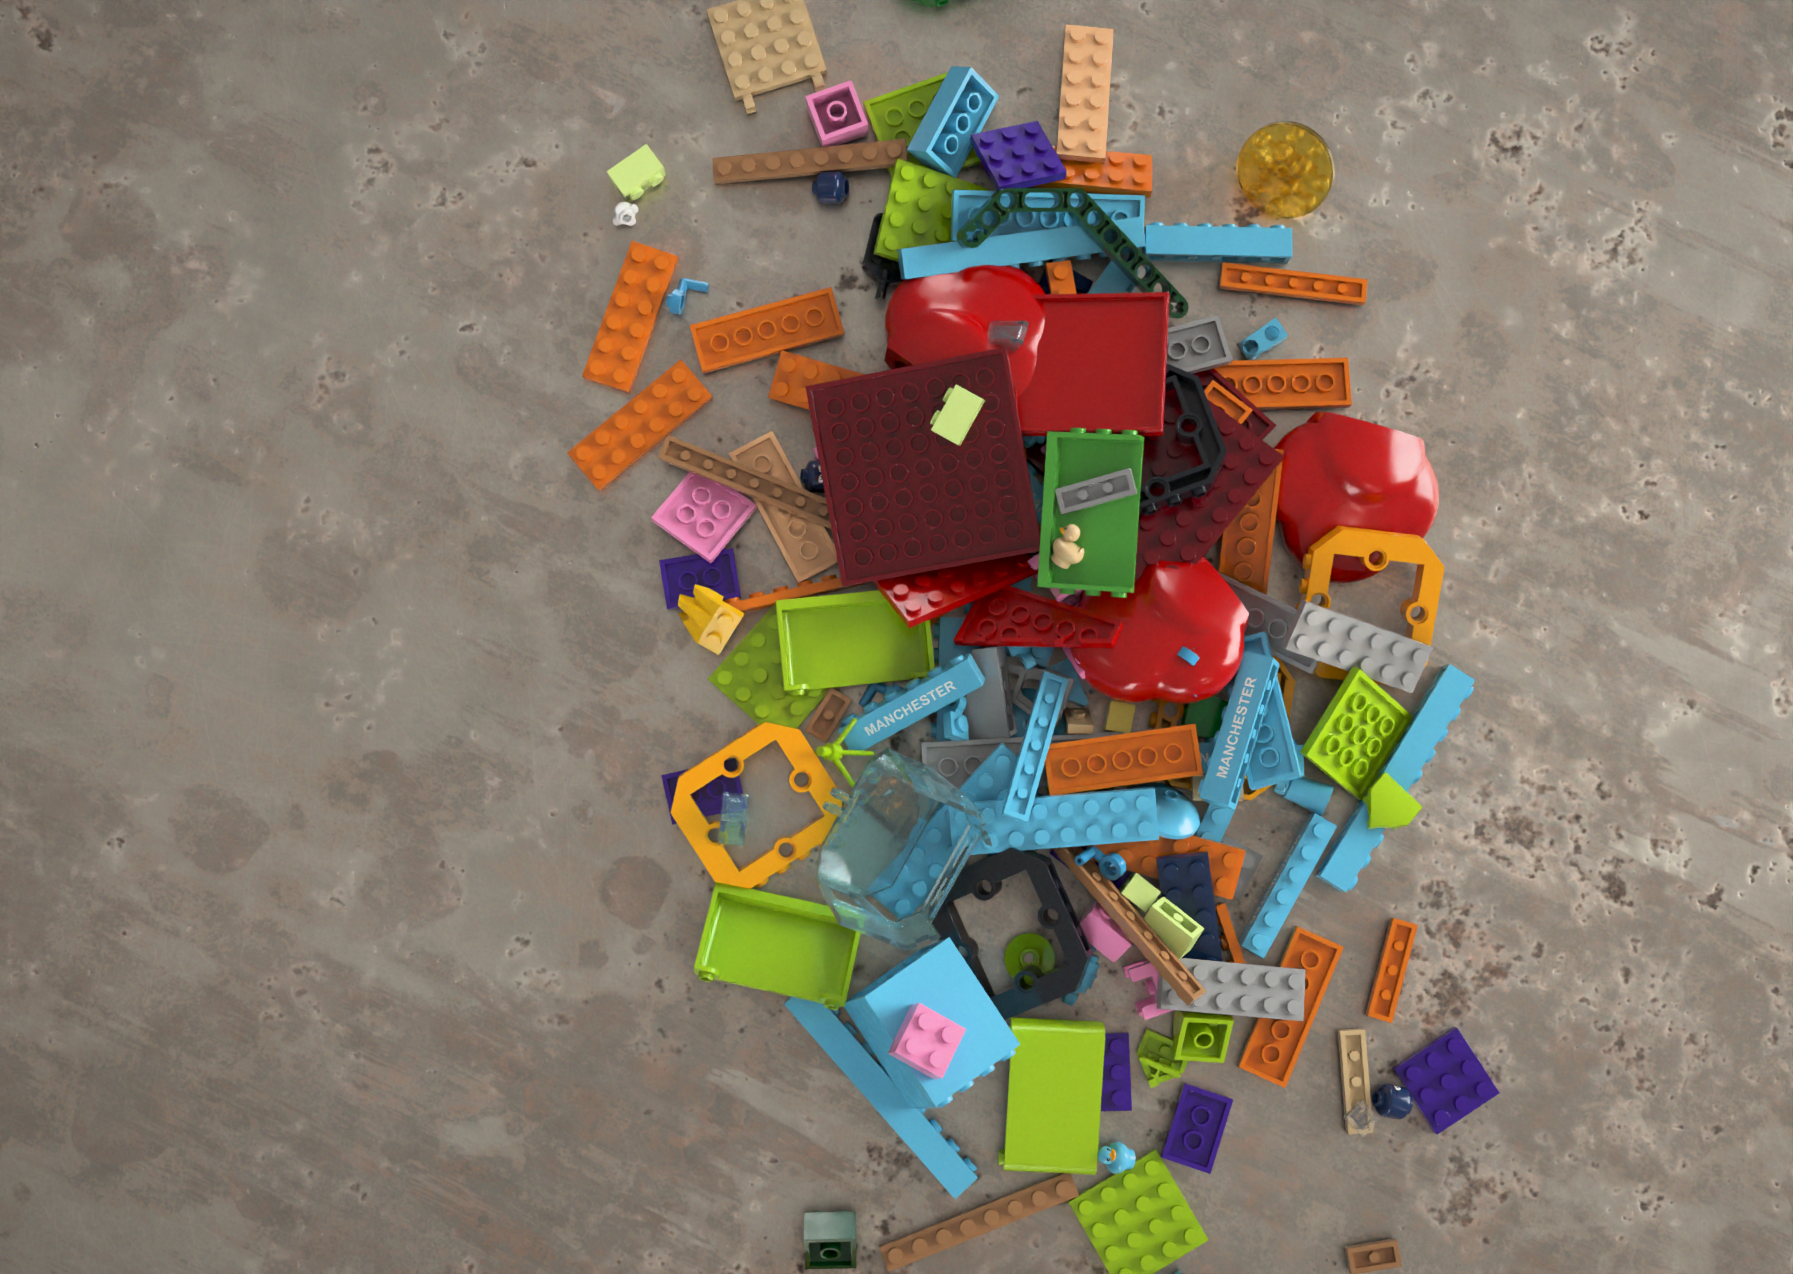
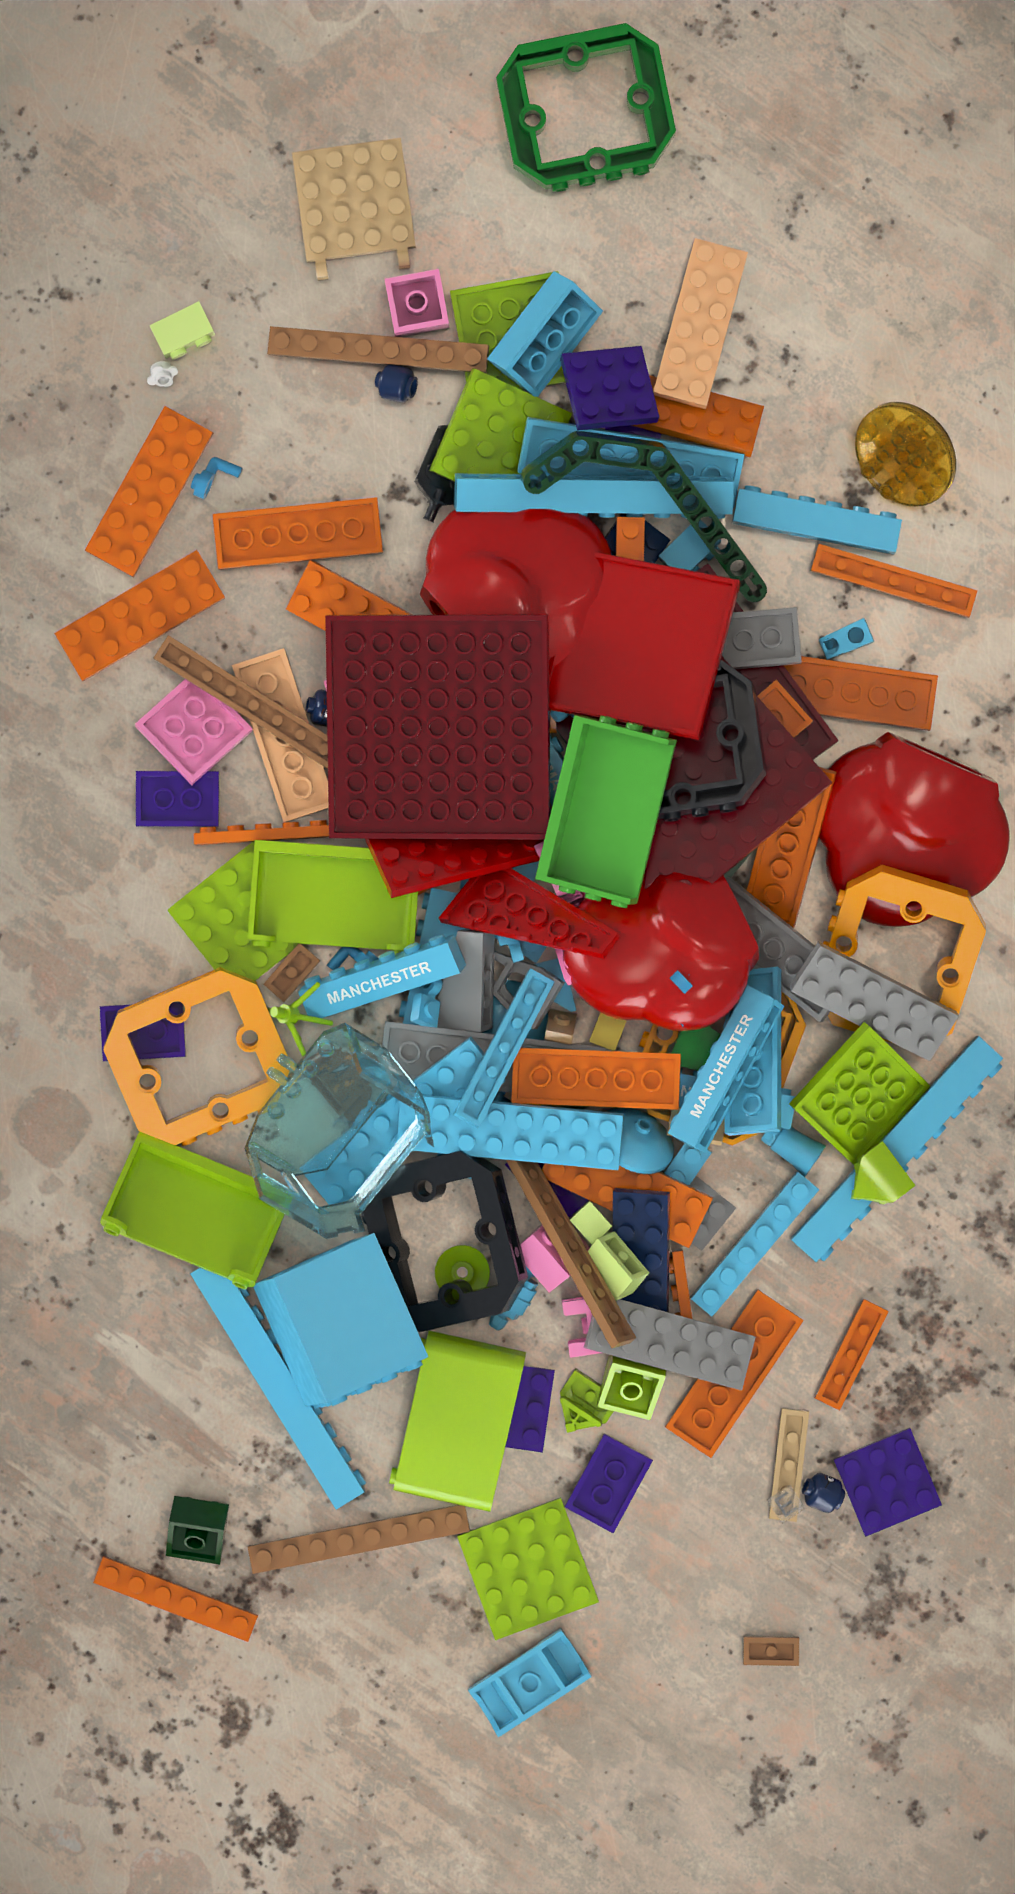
camera: 25 degrees right, 5 degrees up
yellow plate [678,584,744,655] -> none
clear light blue slope [718,792,749,845] -> none
bright pink brick [888,1003,966,1079] -> none
yellowish green brick [930,384,985,446] -> none
clear light blue slope [987,321,1029,355] -> none
tan animal [1051,524,1084,569] -> none
light grey plate [1055,468,1138,515] -> none
dark azure plate [1075,846,1126,880] -> none
medium azure animal [1098,1142,1136,1174] -> none

